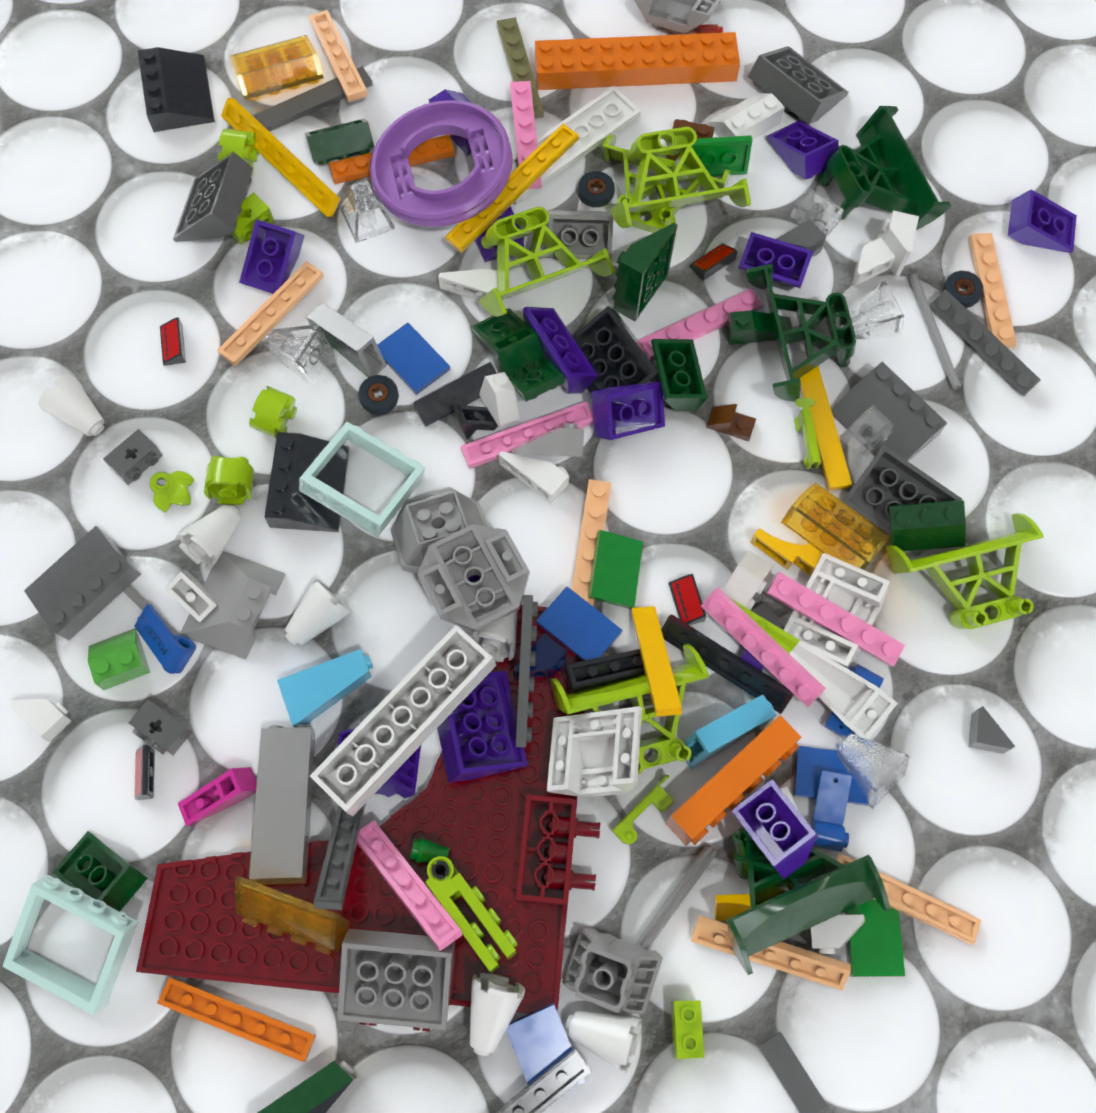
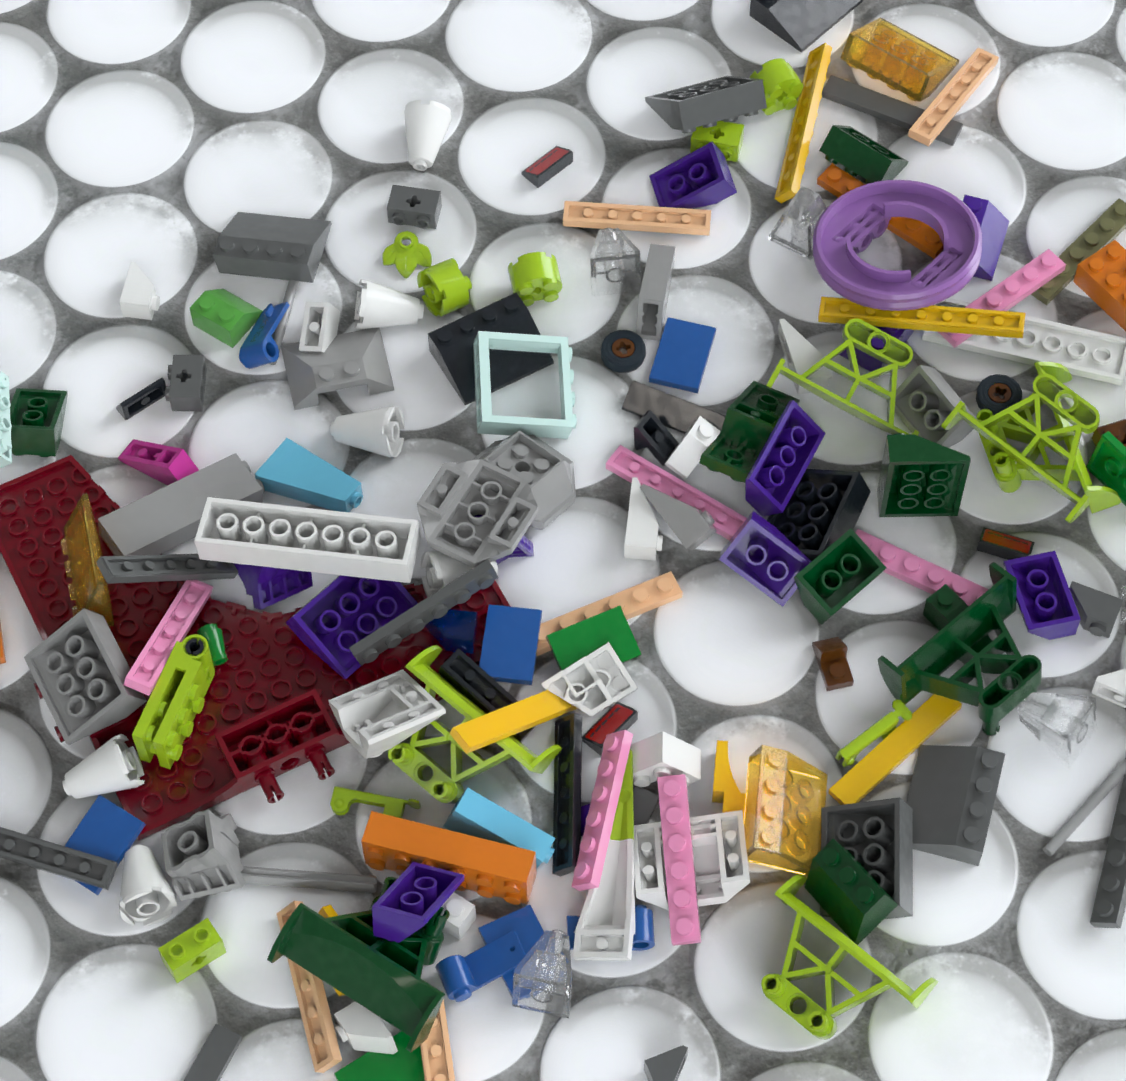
camera: 60 degrees right, 10 degrees down
clear brick [839,405,894,459] -> none
none -> white slope [541,642,638,717]

